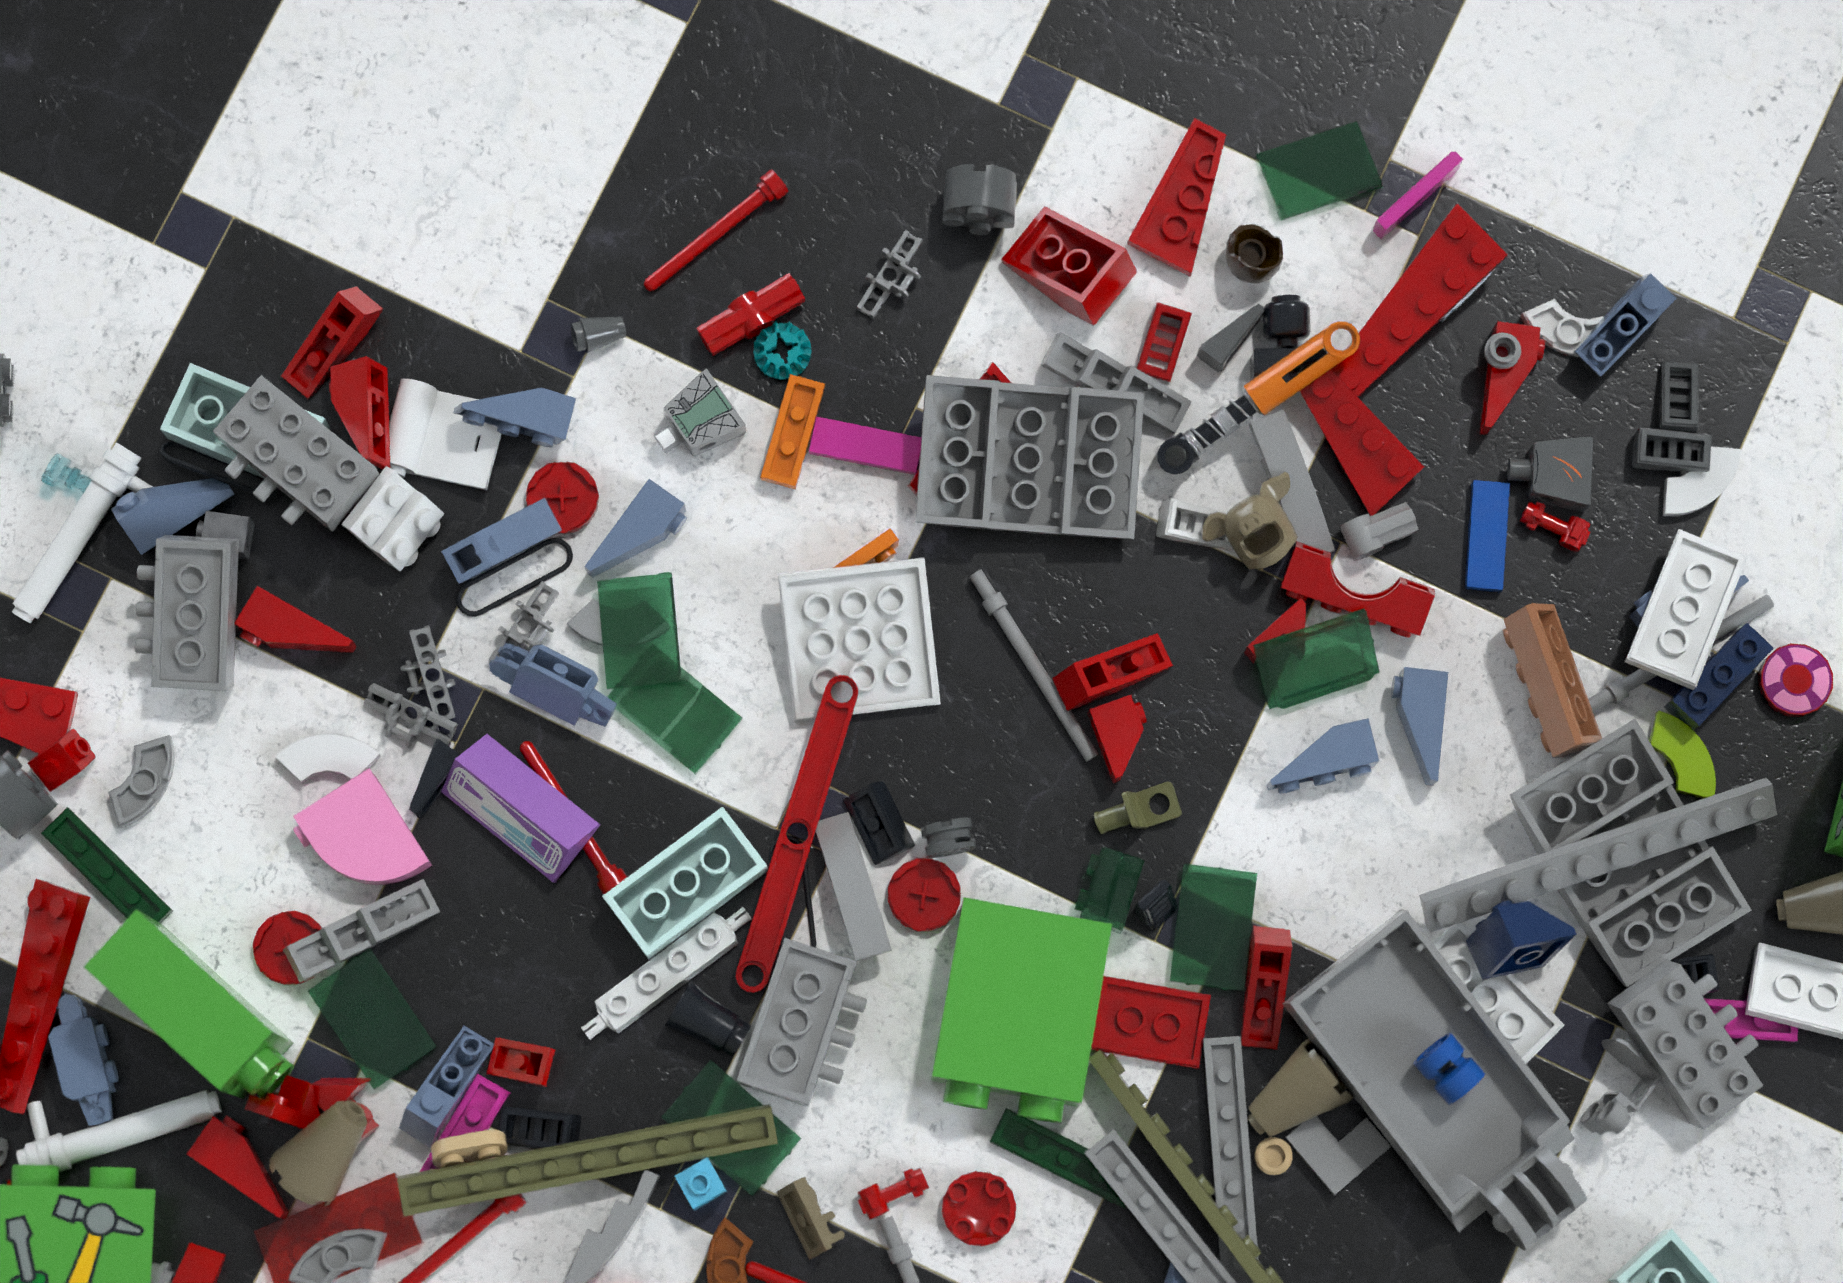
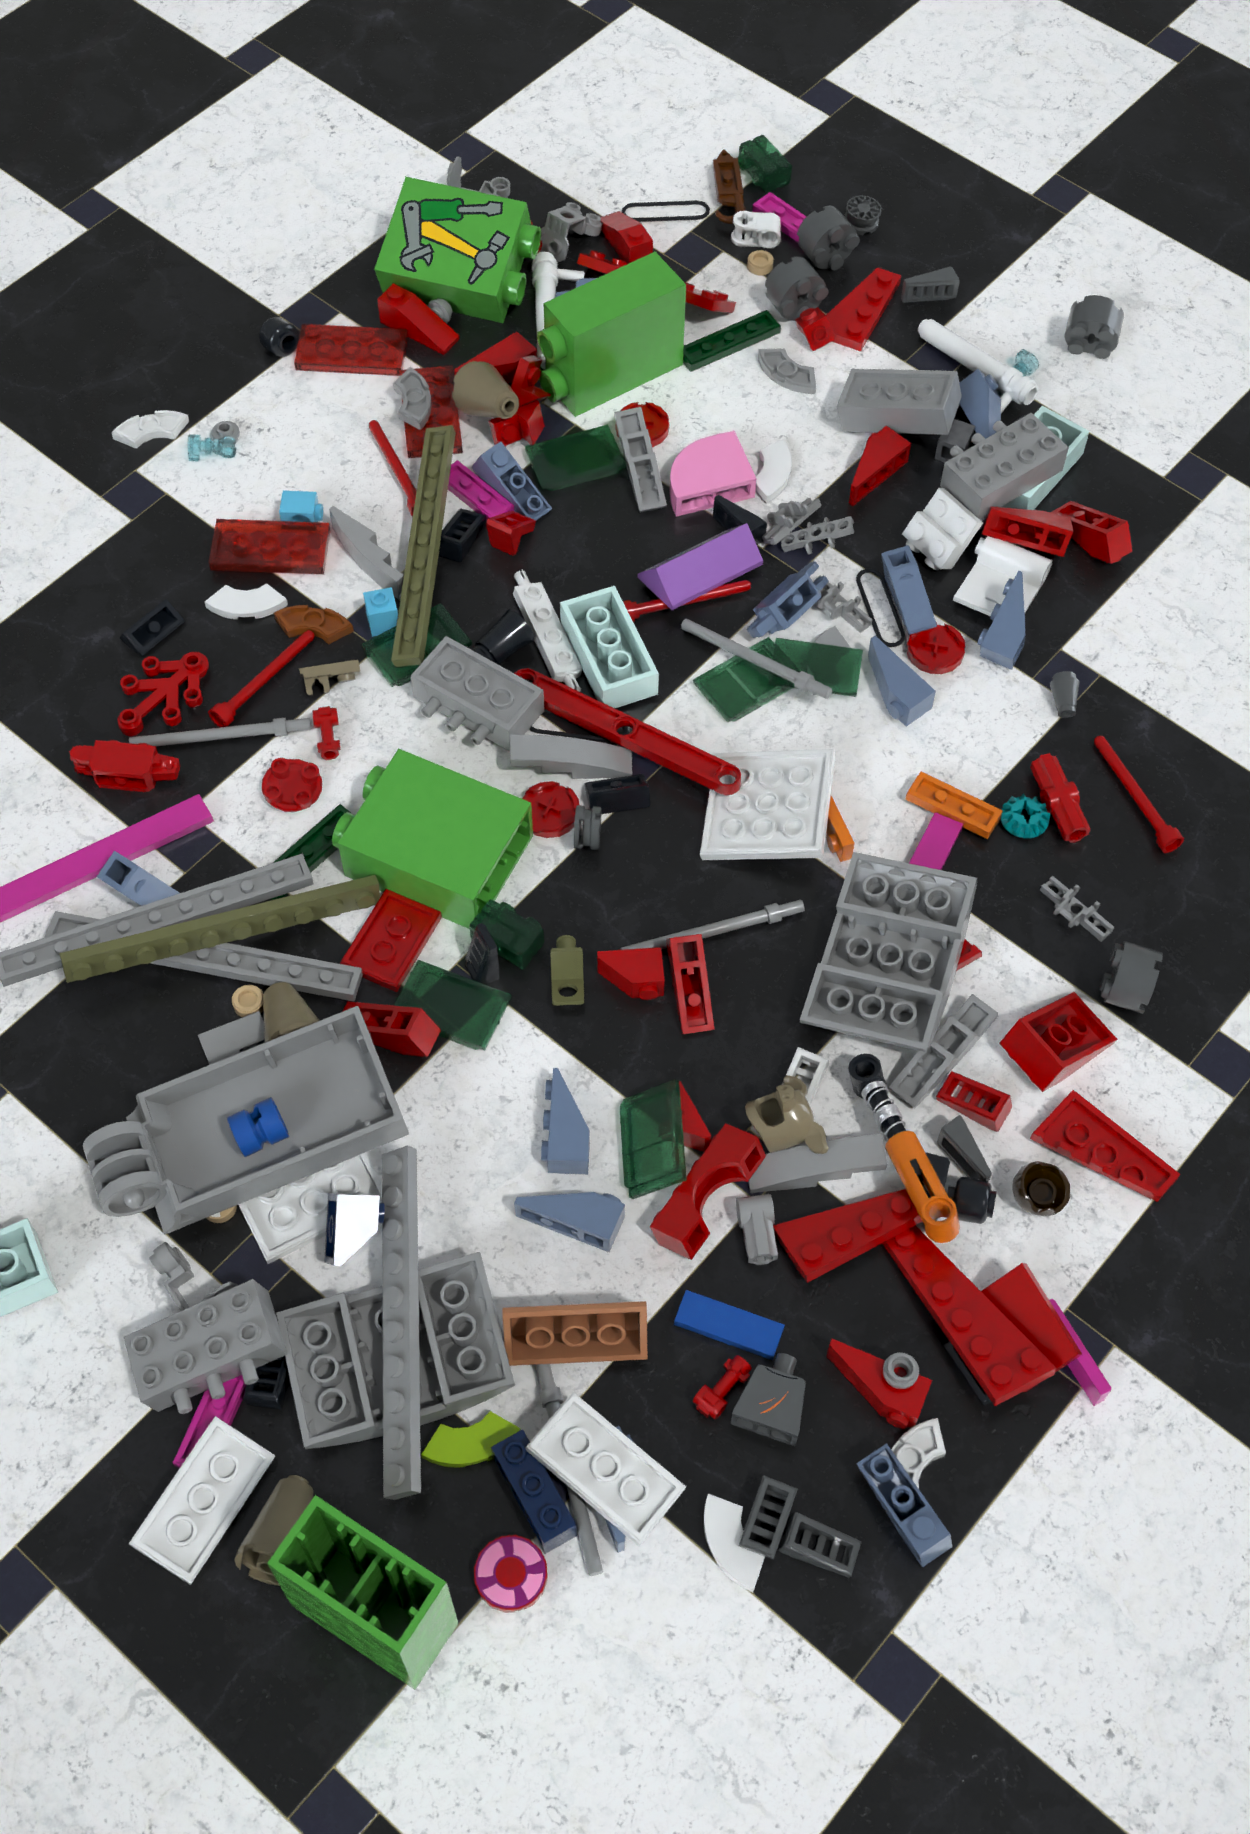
camera: 110 degrees right, 20 degrees down
tan plate [431,1130,508,1168] -> none
torso [654,369,746,456] -> none
clear green piece [1256,121,1383,221] -> none
none -> light grey bar [681,619,832,699]
none -> red tile [981,1263,1083,1392]

